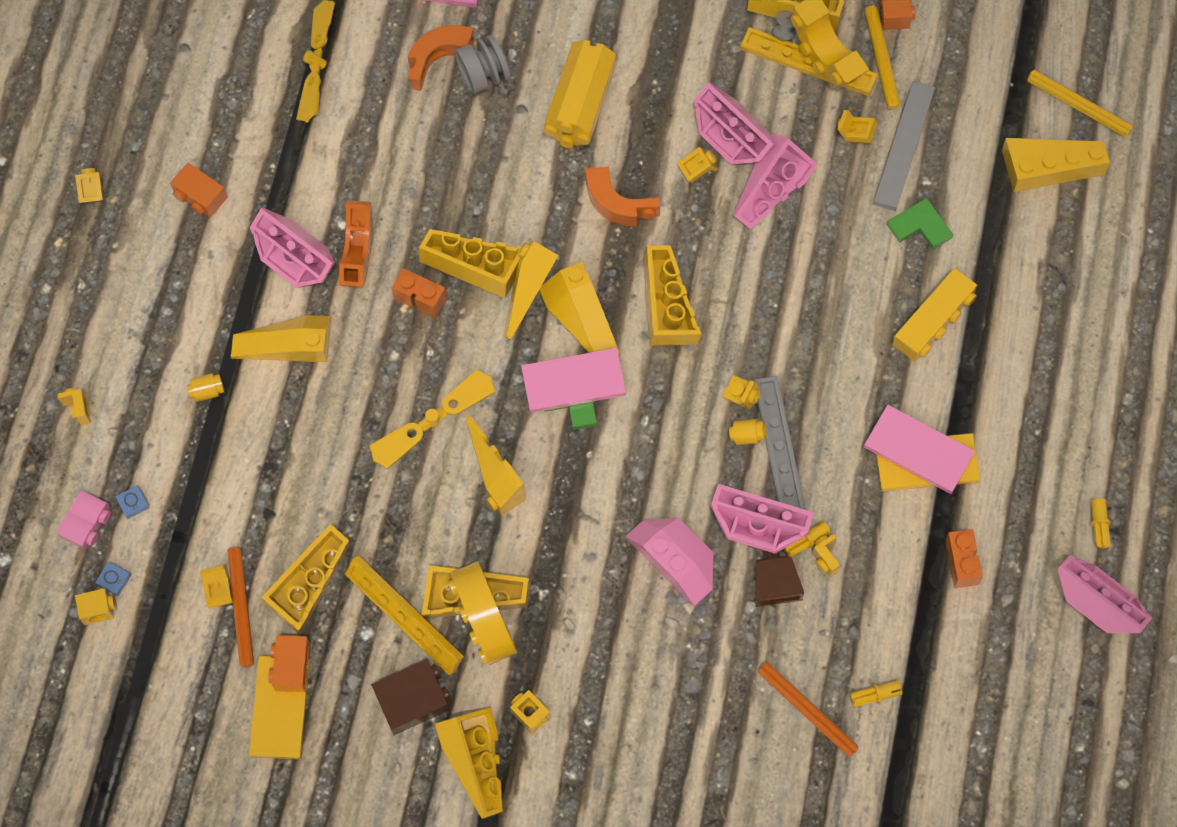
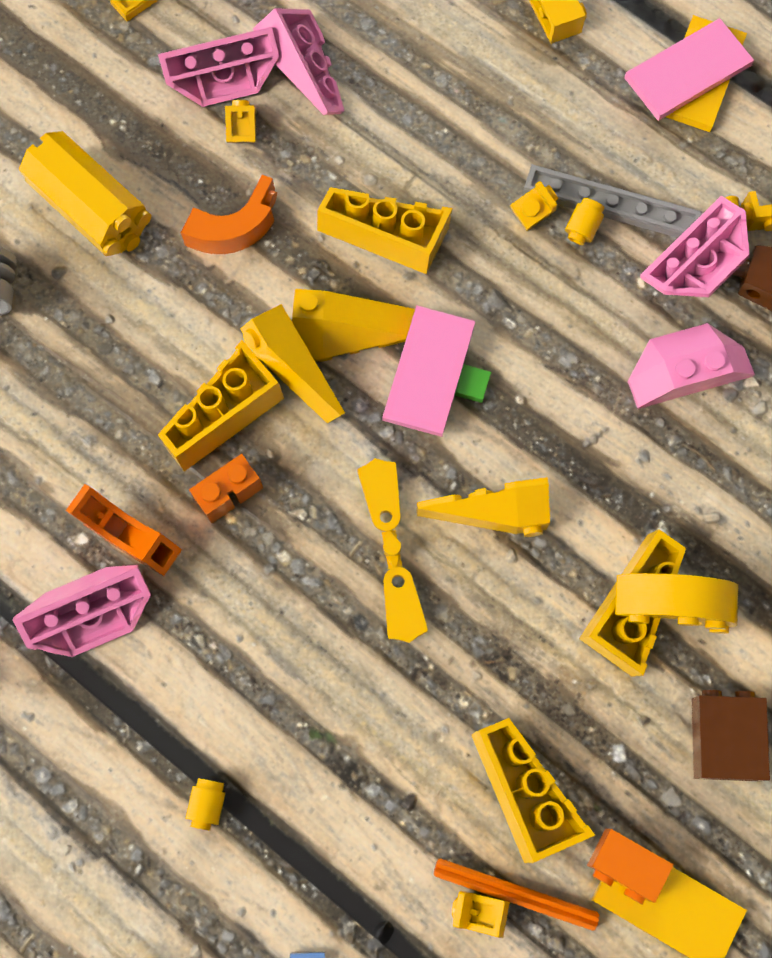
camera: 65 degrees left, 5 degrees up
yellow wedge [231,315,331,362] -> none
yellow tile [345,555,464,676] -> none

